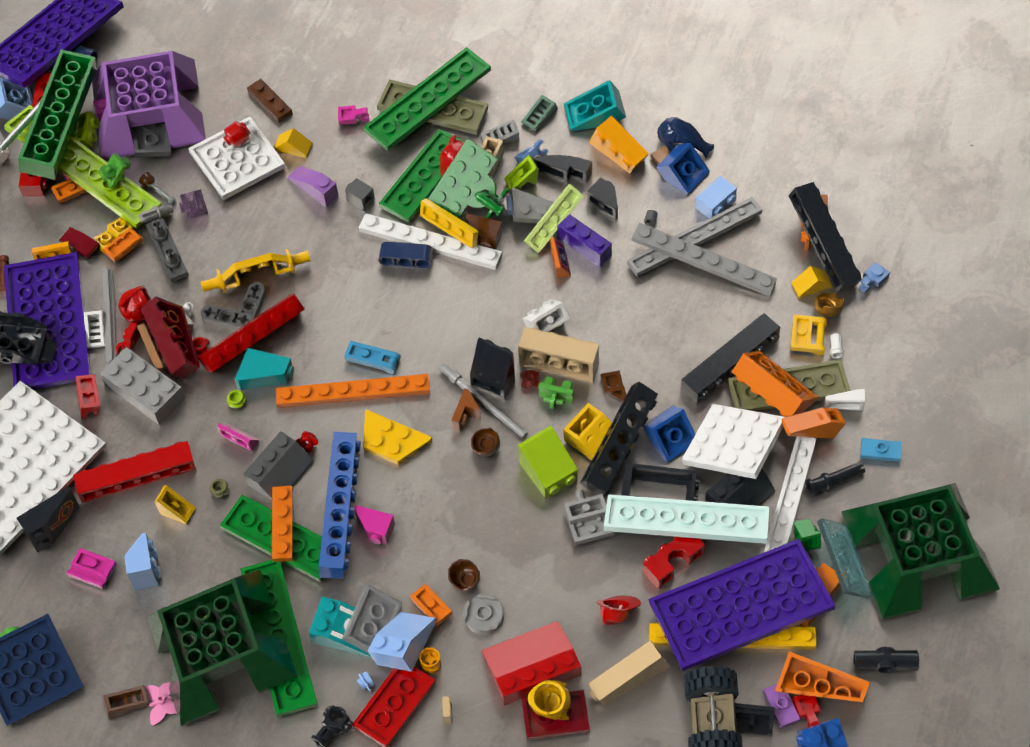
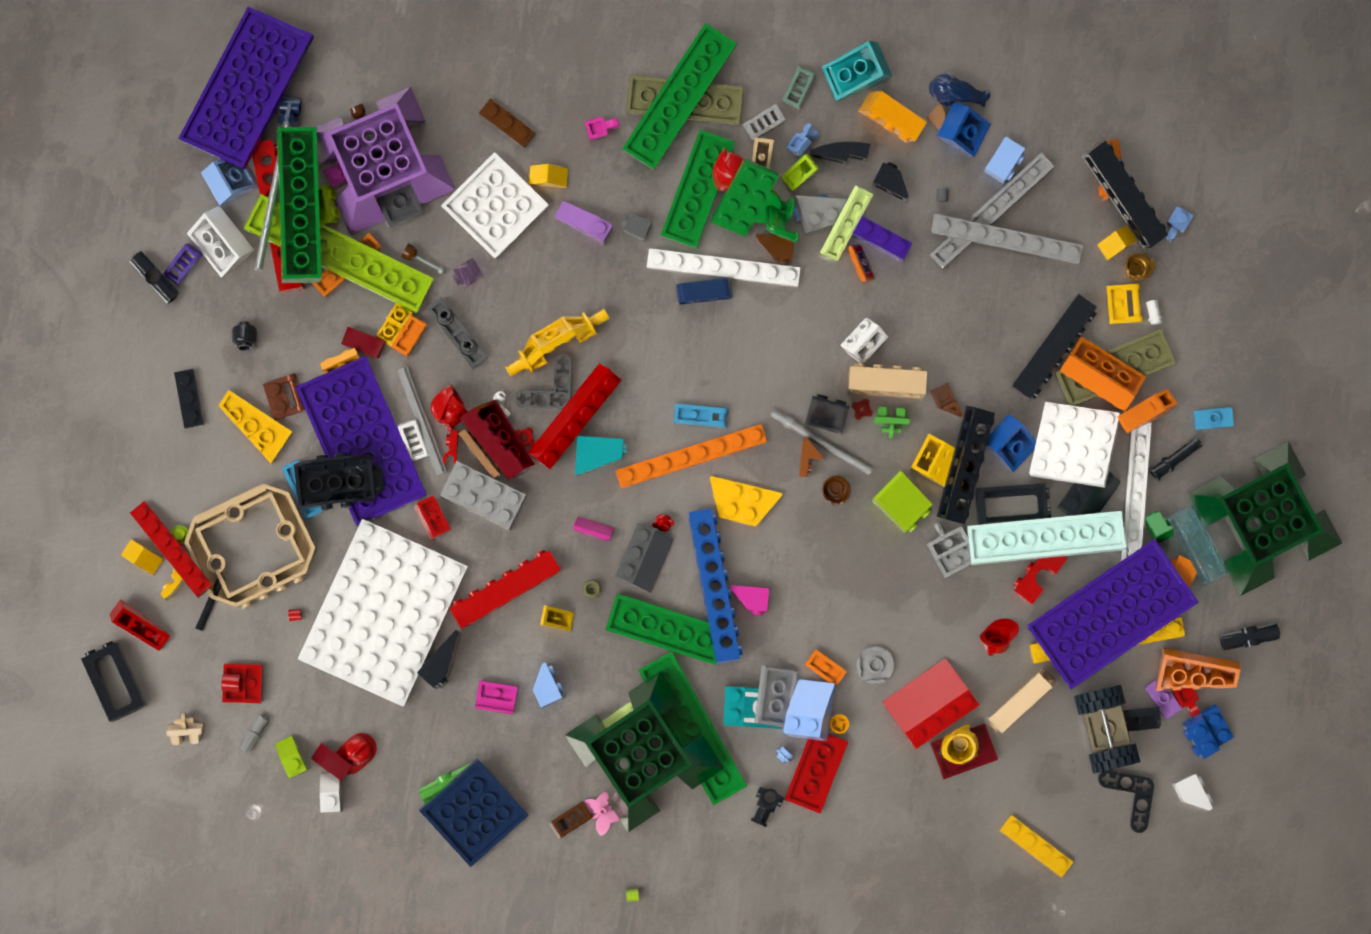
camera: 15 degrees left, 25 degrees up
bright green hips [99,153,131,189] -> none
light grey axle [139,203,174,223] -> none
red head [223,121,251,147] -> none
lime plate [227,390,246,409] -> none
orange plate [272,486,293,562] -> none
yellow plate [420,198,478,248] -> none
tan tile [442,696,452,724] -> none
reddish brown hair [448,559,480,592] -> none
white slope [824,389,865,411] -> none

